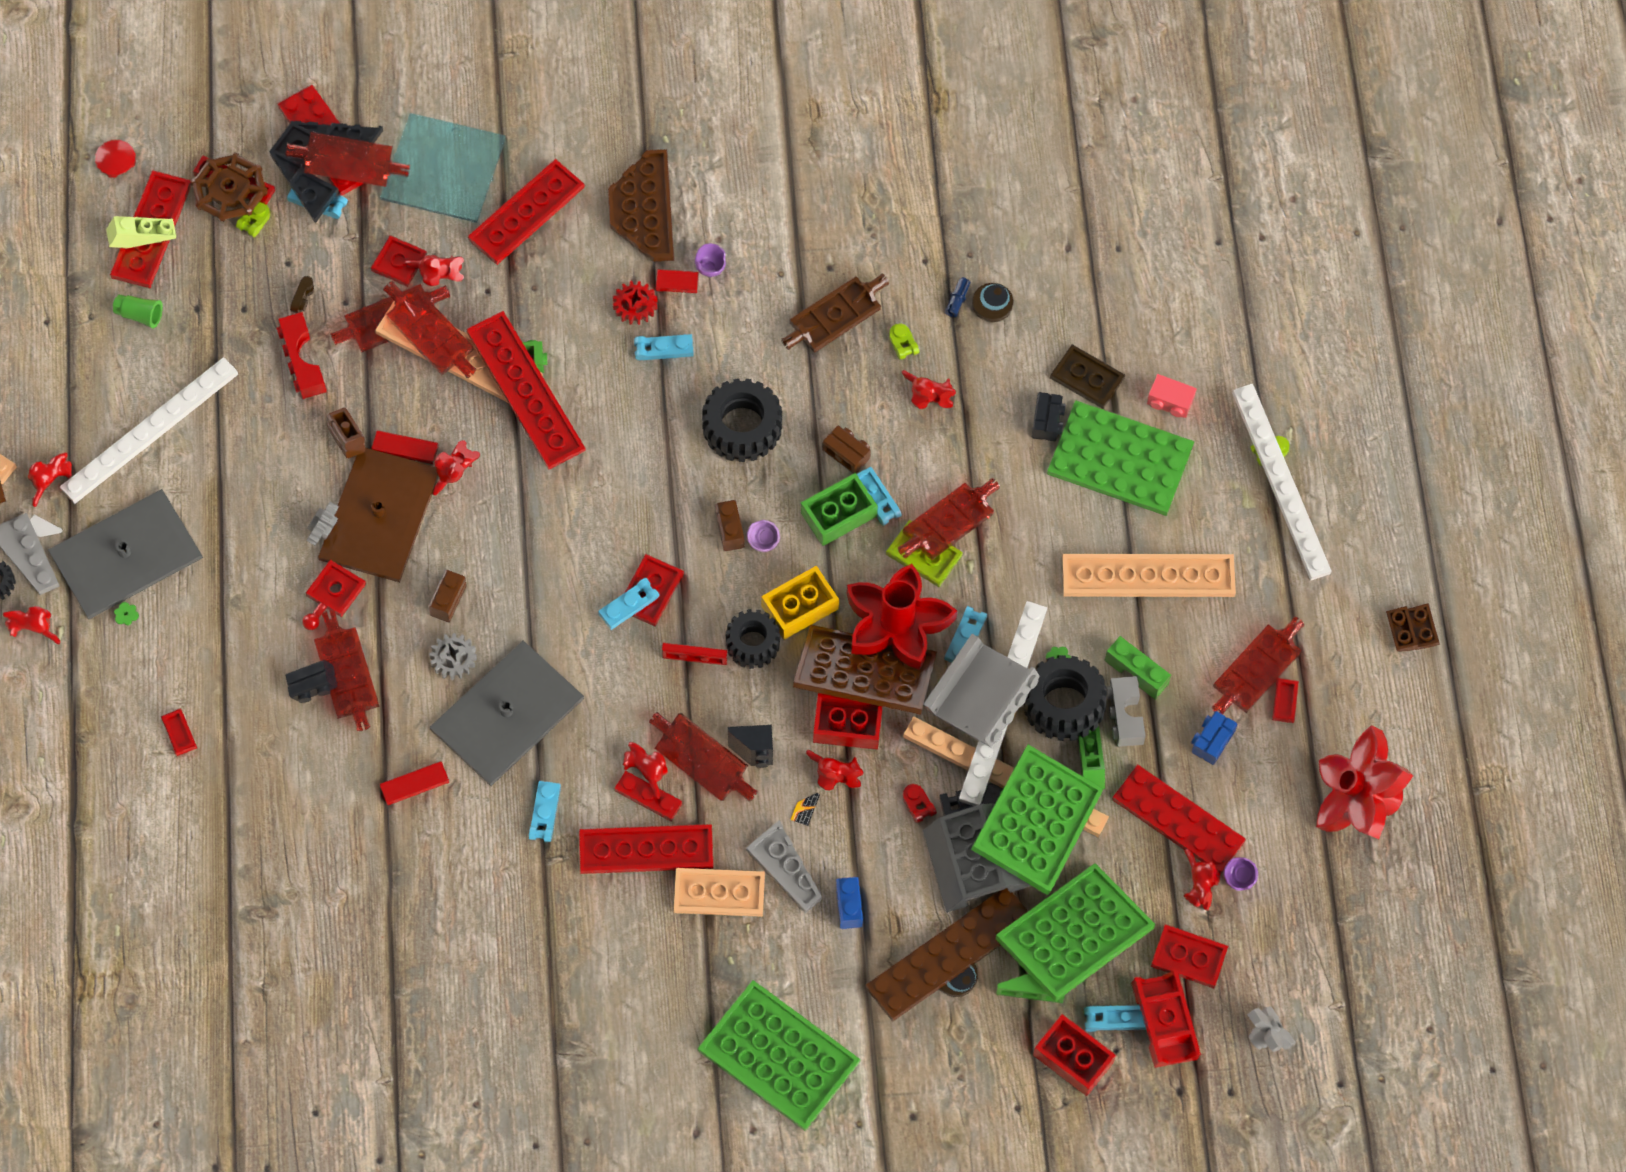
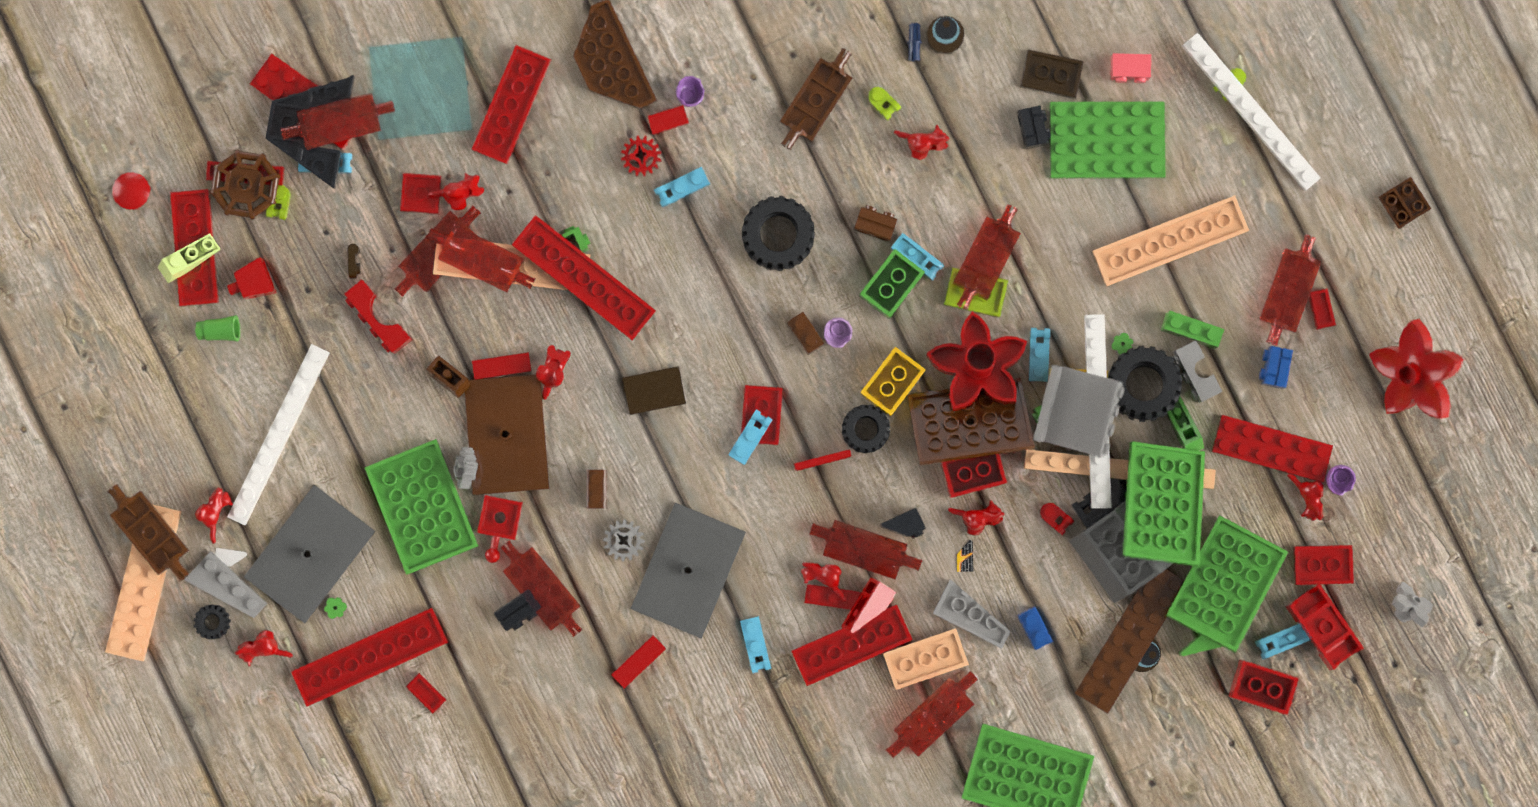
camera: 20 degrees left, 20 degrees up
none -> red torso [227,257,277,299]
none -> red plate [291,608,448,707]
none -> bright green plate [364,439,479,575]
none -> dark brown tile [622,366,686,415]
none -> slope [841,577,896,633]
none -> clear red plate [885,671,978,759]

